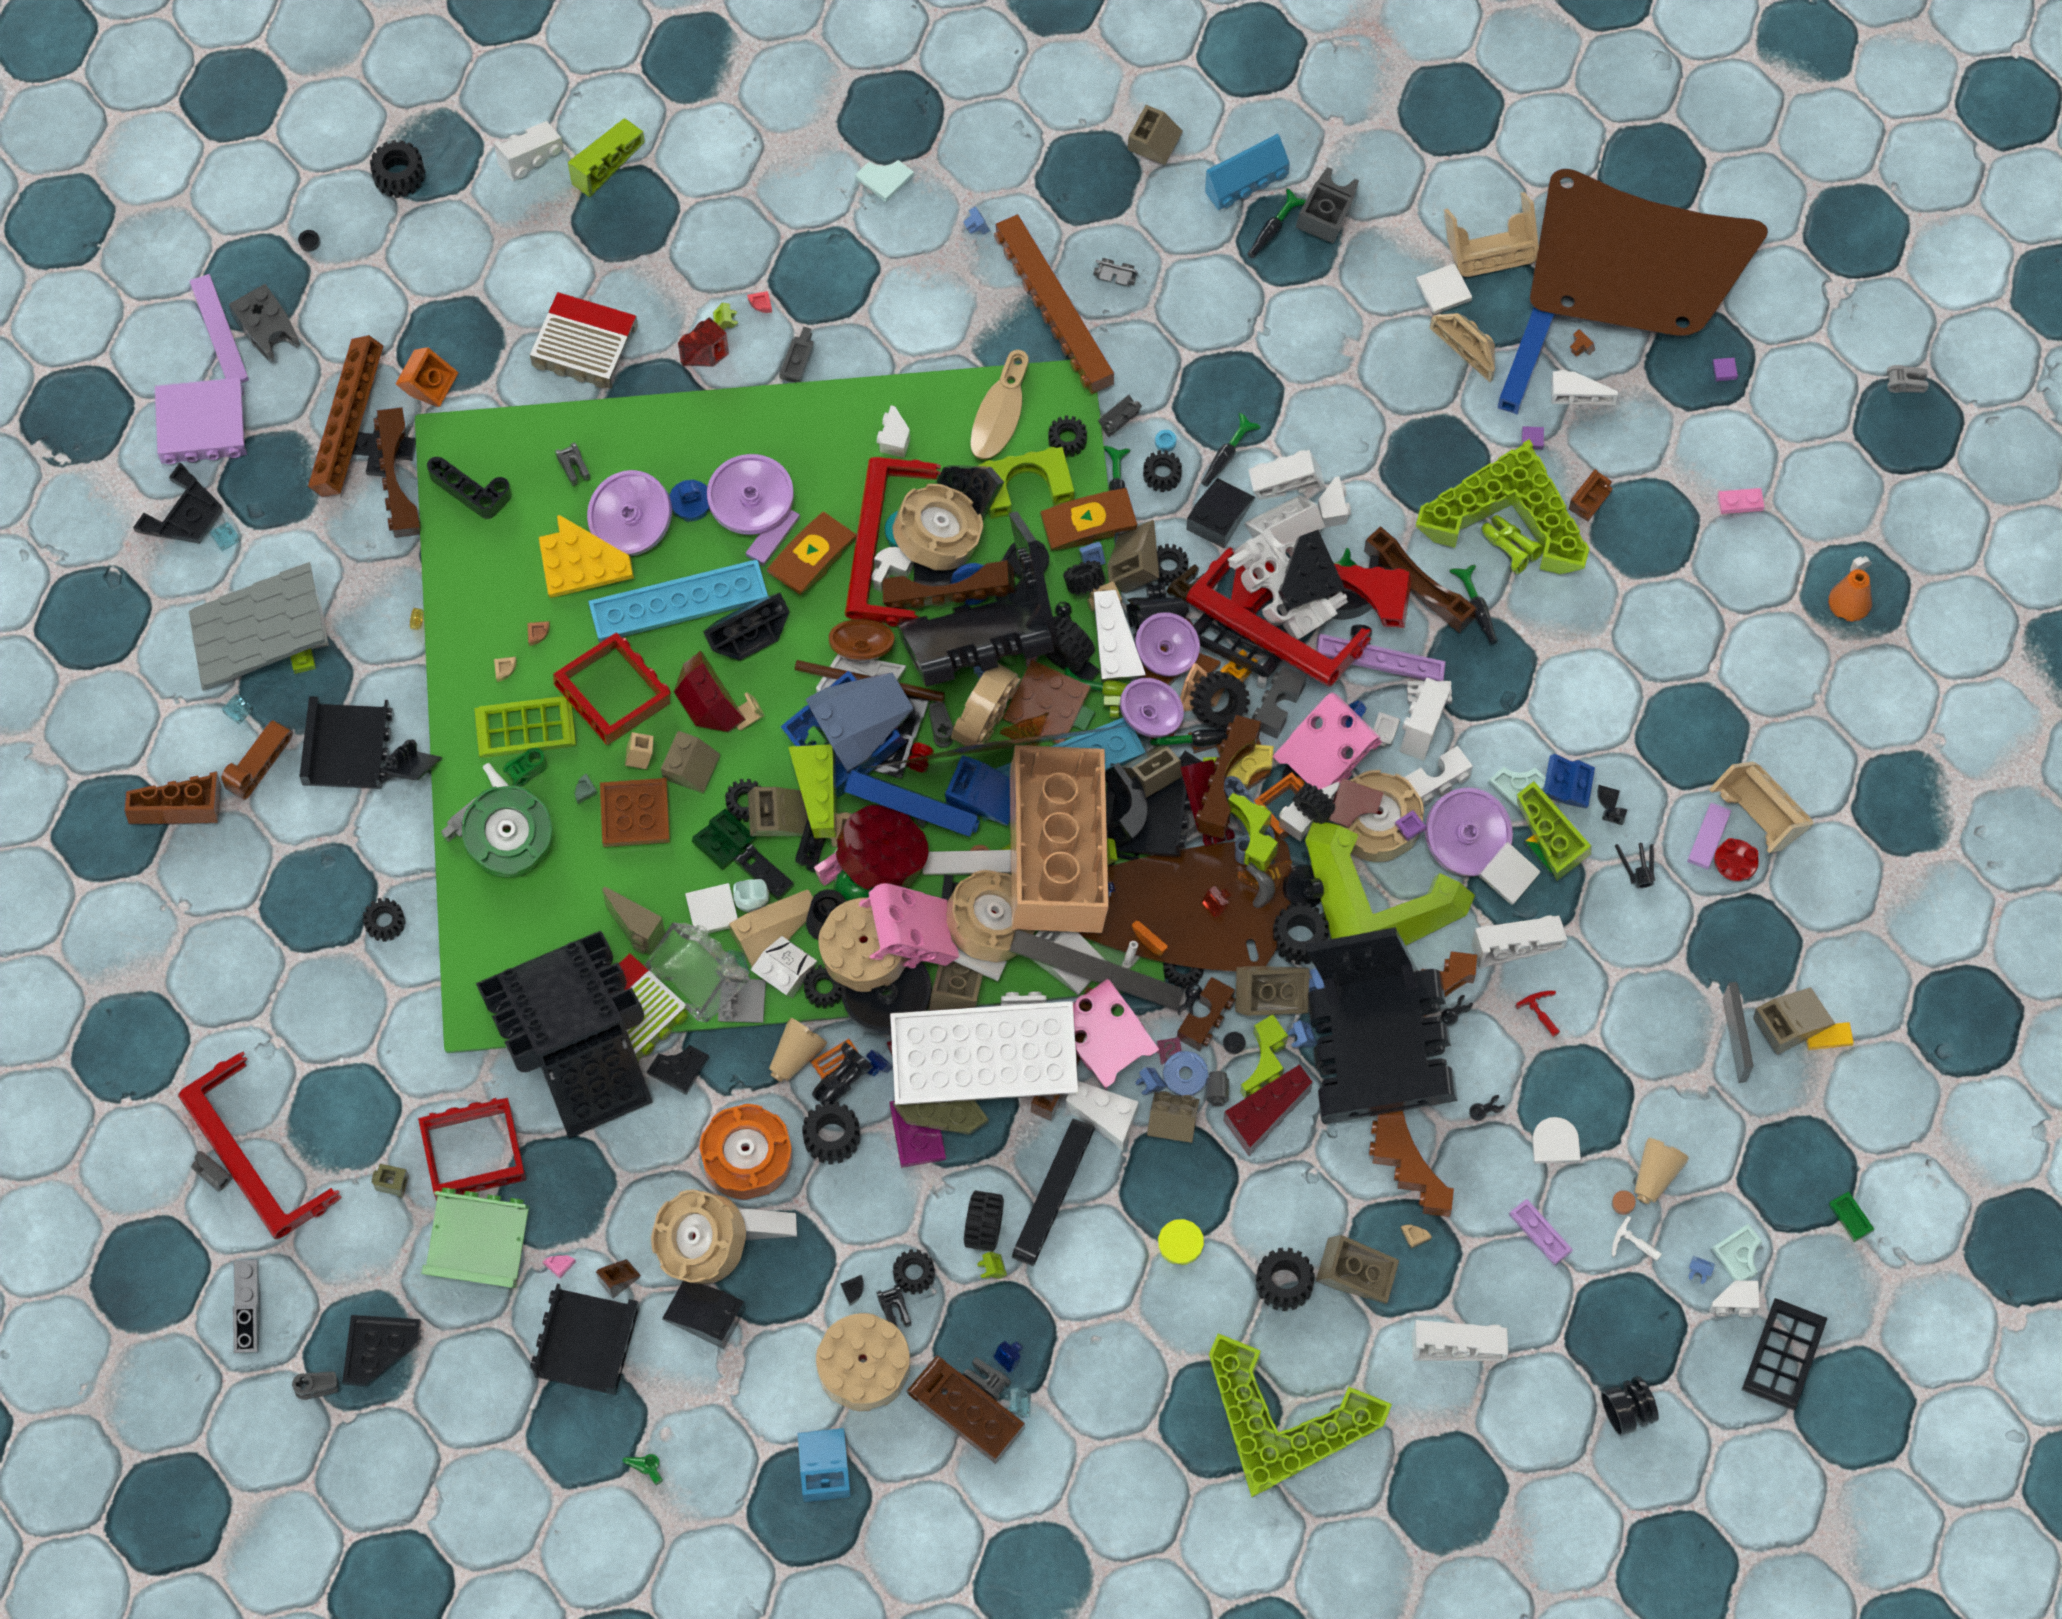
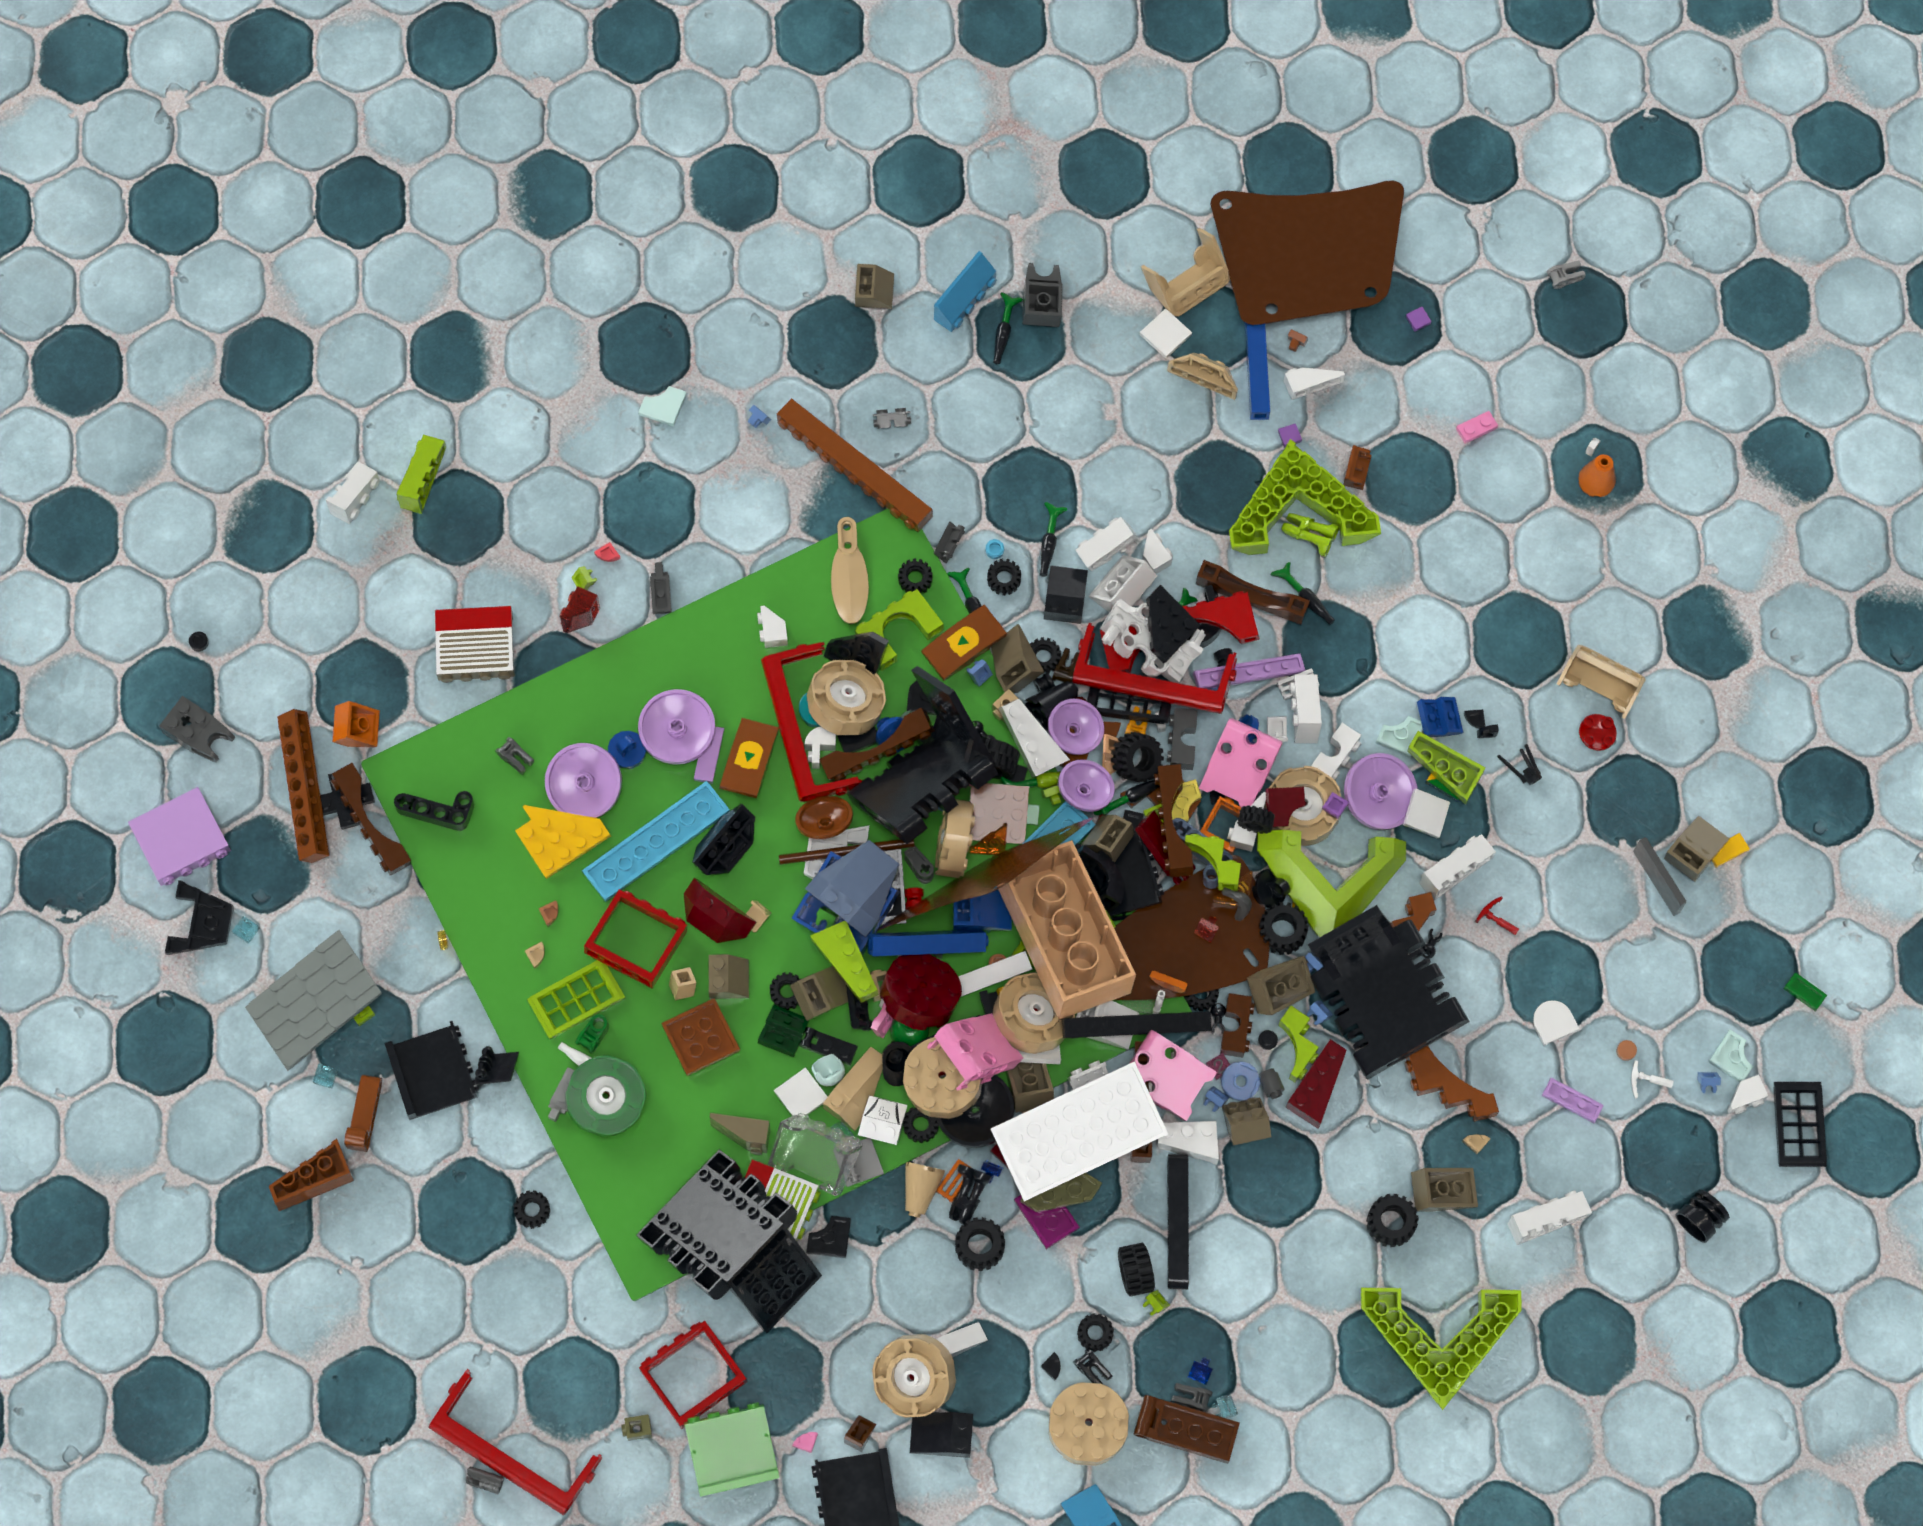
camera: 25 degrees left, 5 degrees up
lavender tile [189,274,249,383] -> none
black tyre [370,140,425,198] -> none
sand green tile [575,774,597,804] -> none
orange piece [699,1104,793,1200] -> none
black tyre [1063,560,1106,595] -> none
neon yellow tile [1158,1219,1204,1265] -> none
black arm [1469,1095,1505,1121] -> none
tan cone [1634,1138,1689,1205] -> none
lavender tile [1687,803,1731,870] -> none

